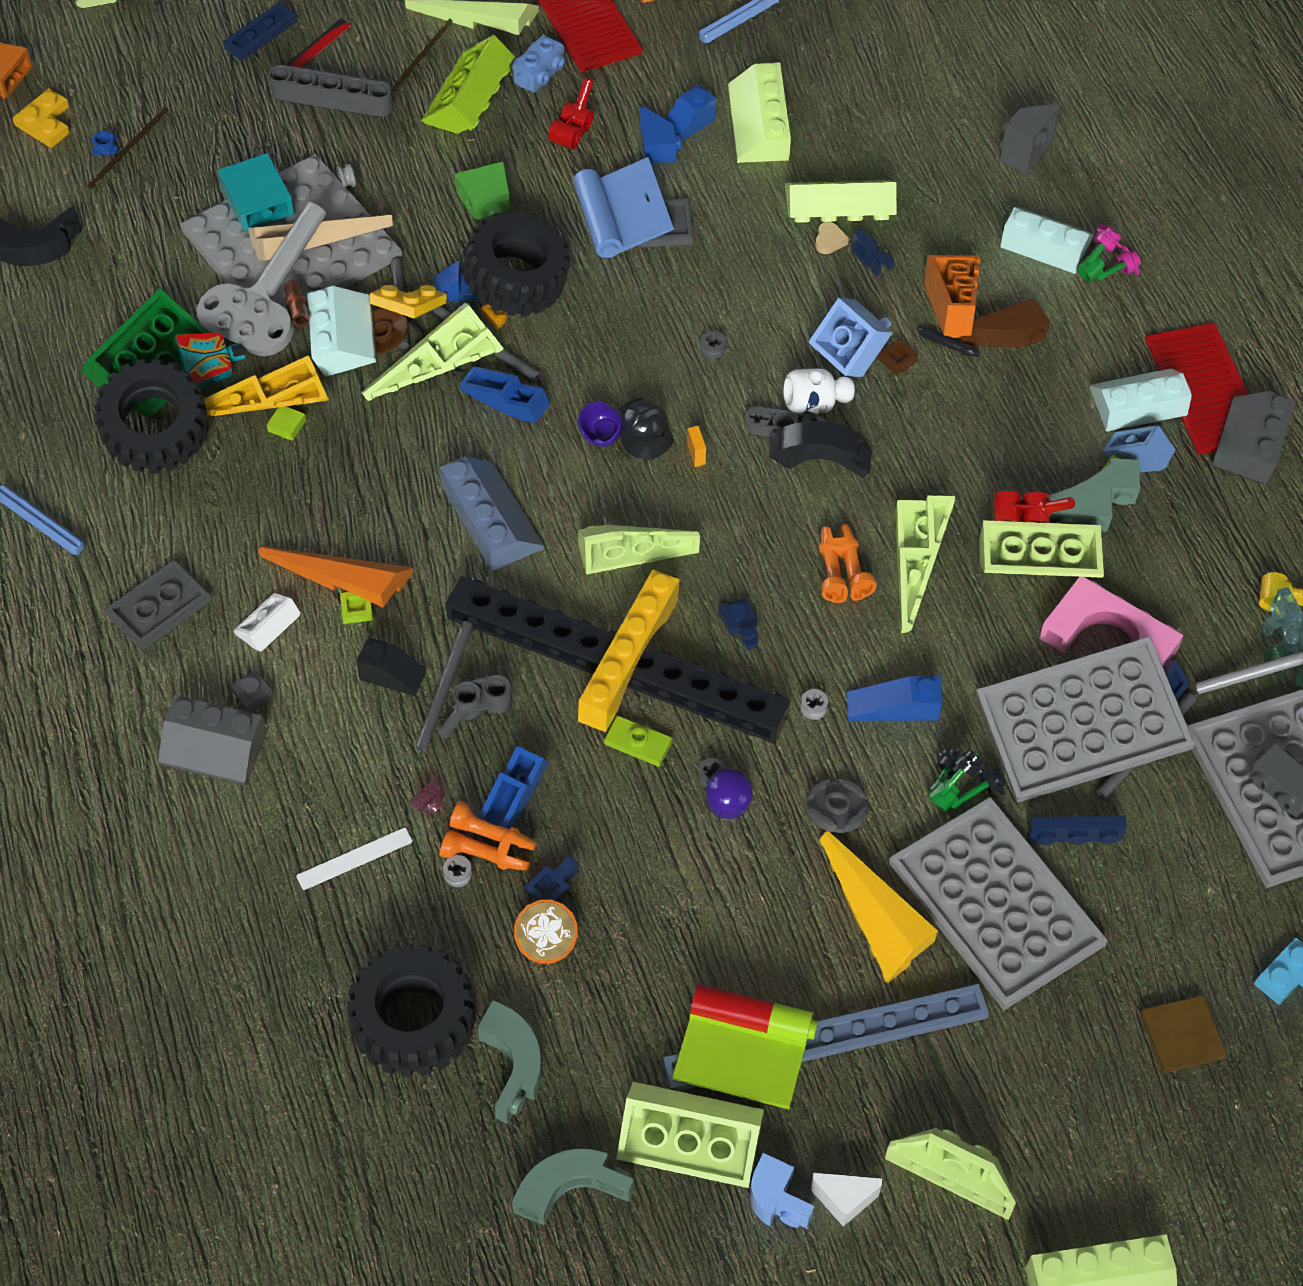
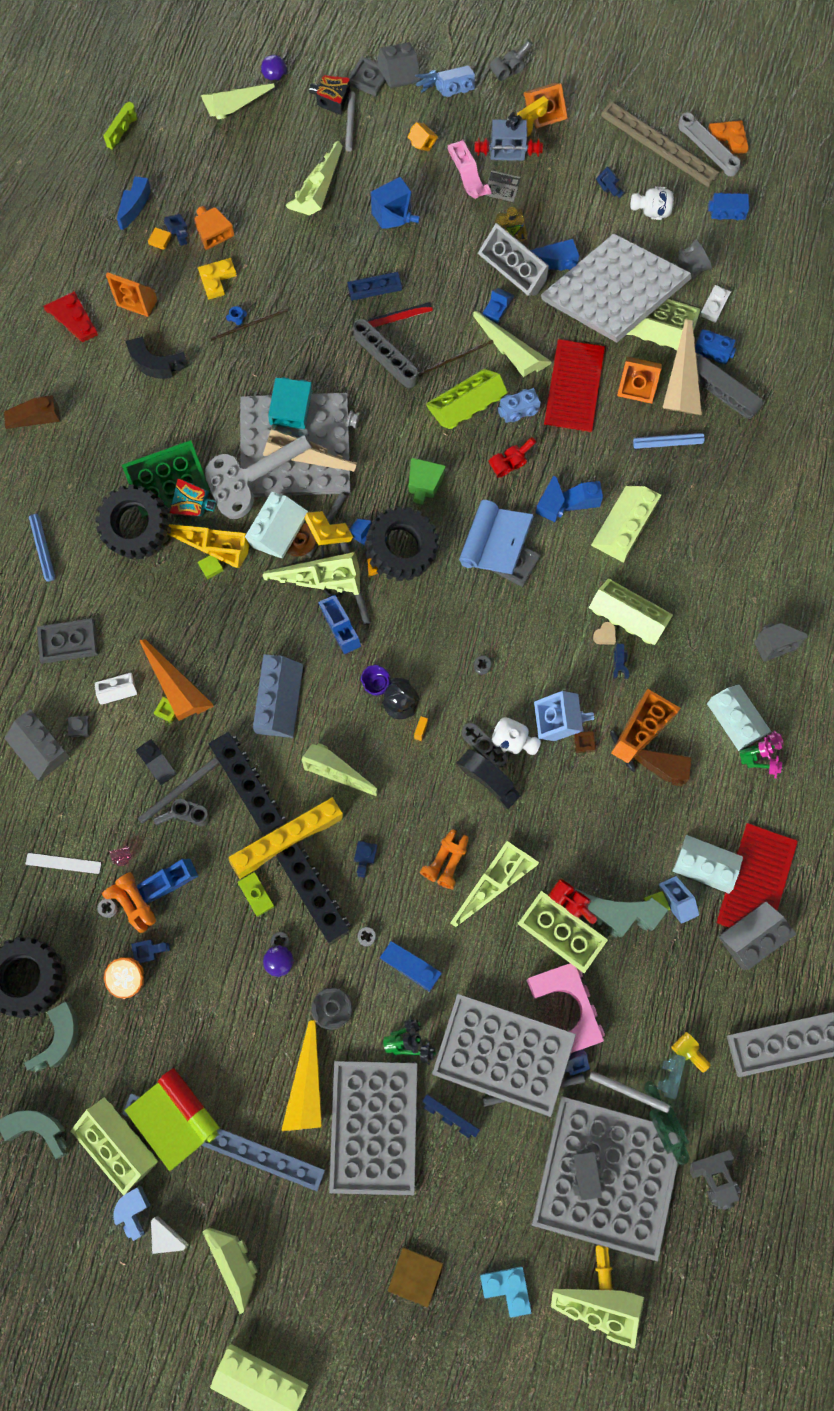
camera: 35 degrees right, 15 degrees up
copper pin [284,280,310,328] -> none

